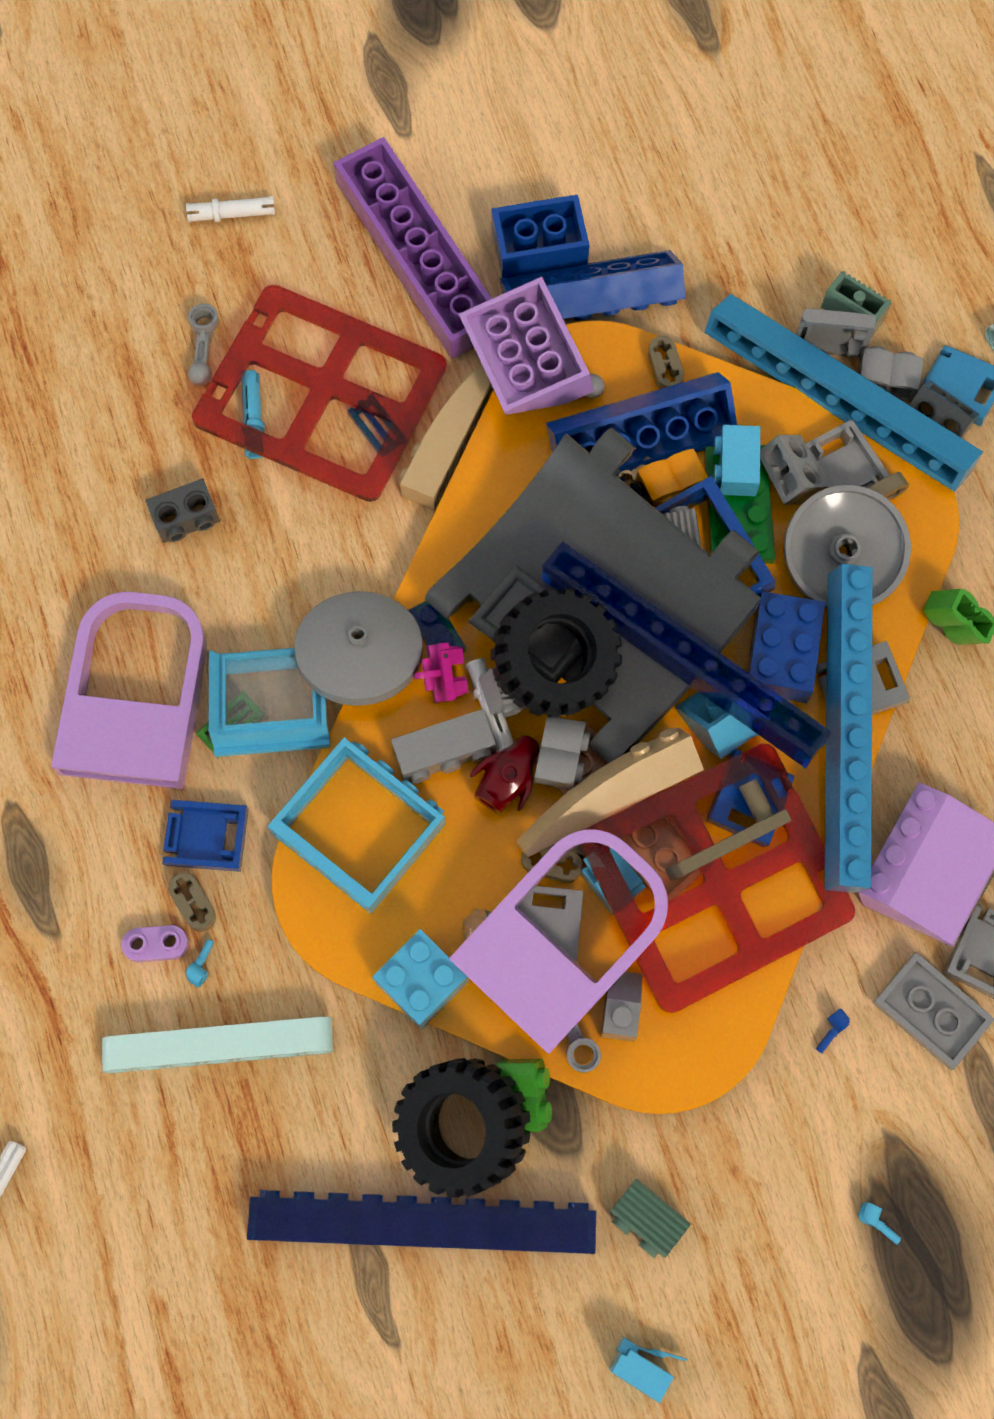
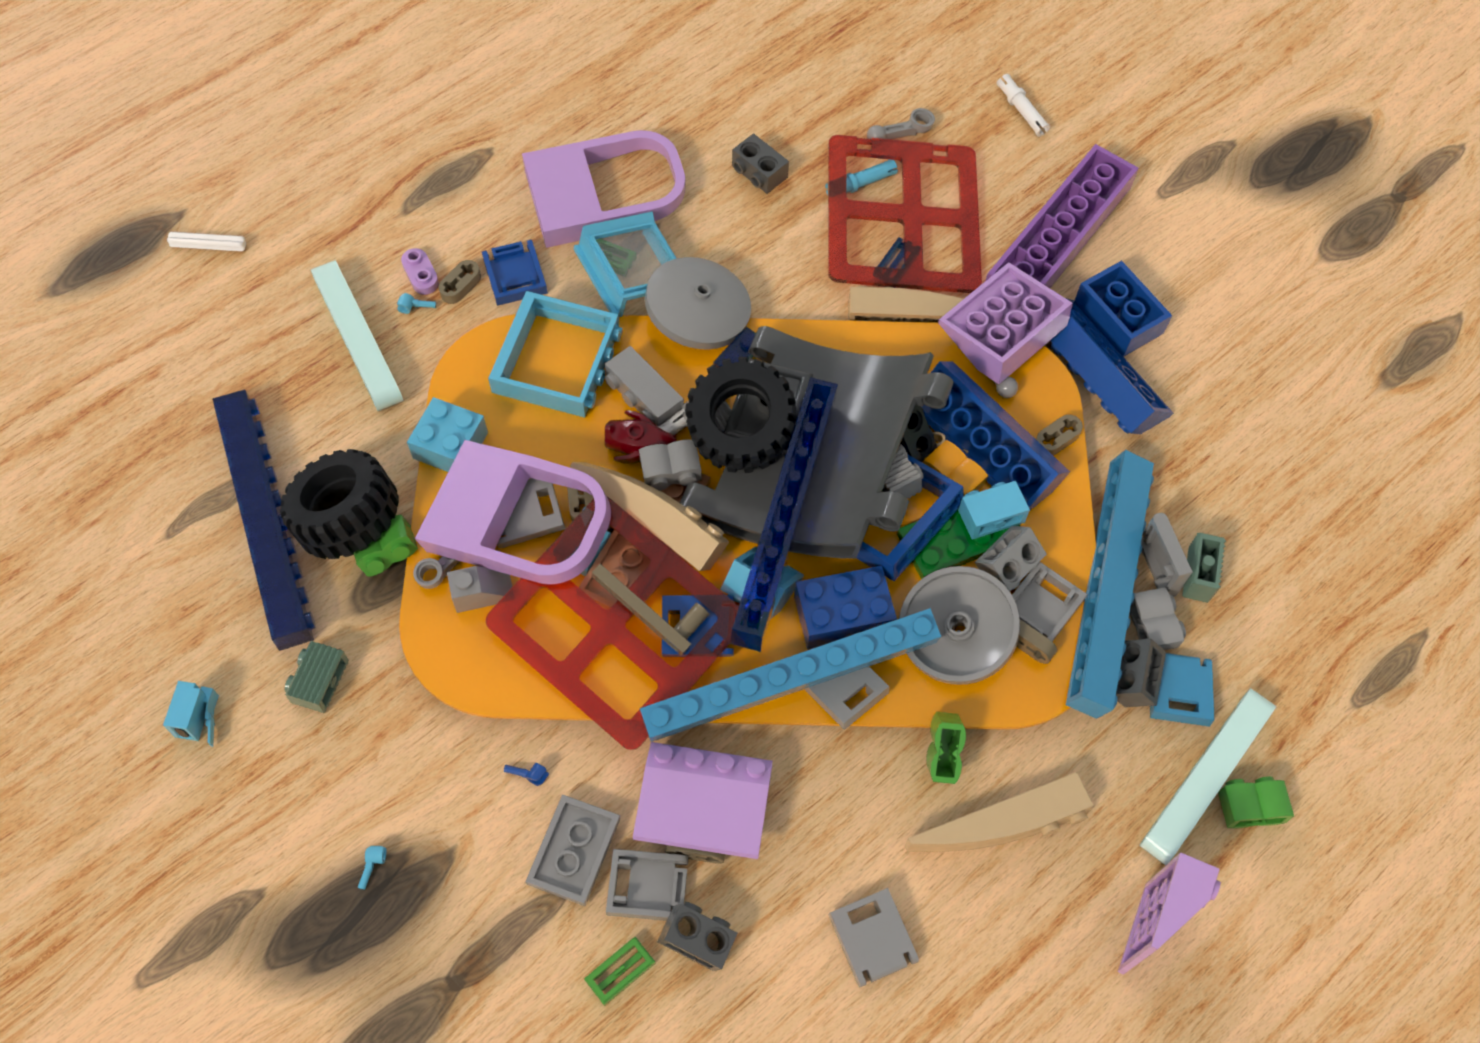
camera: 65 degrees right, 10 degrees down
dark pink hips [414,643,468,703] -> none

